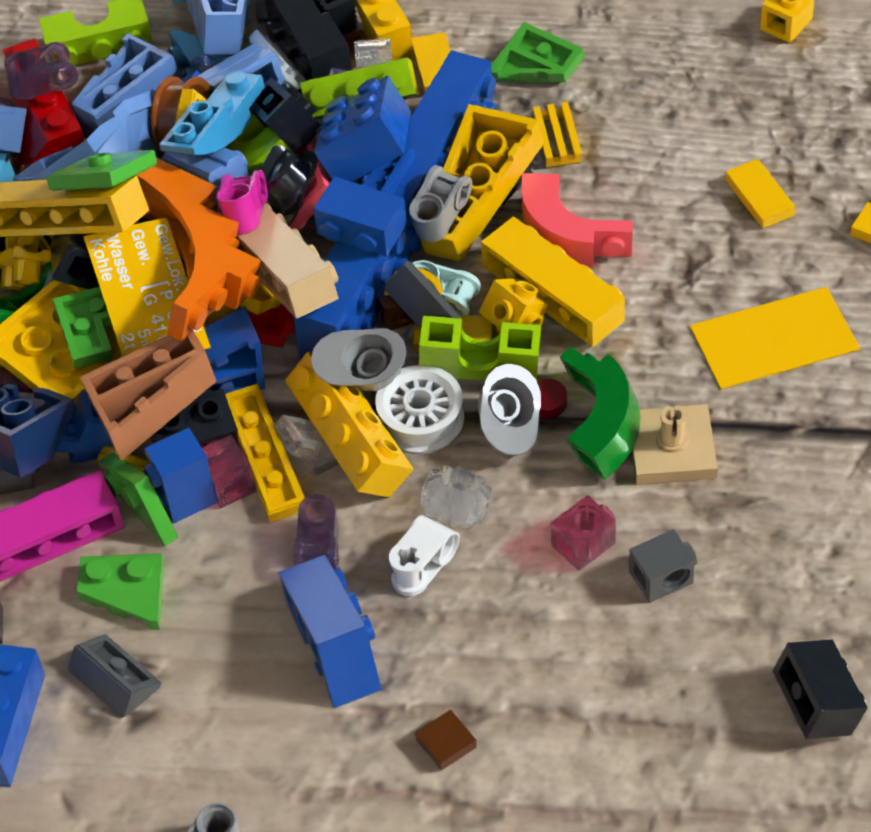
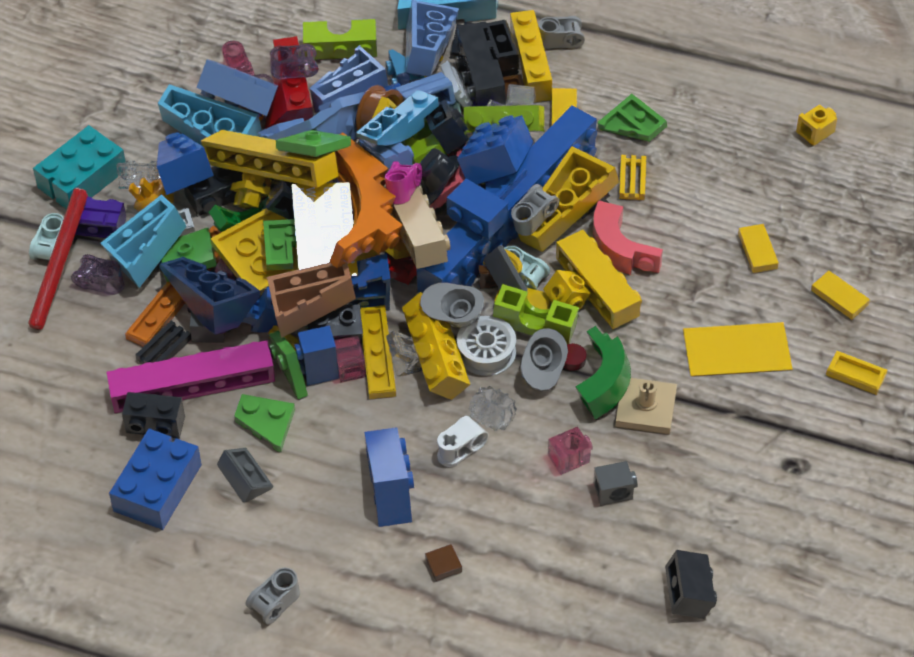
camera: 10 degrees right, 0 degrees up
clear purple piece [294,494,339,569] -> none

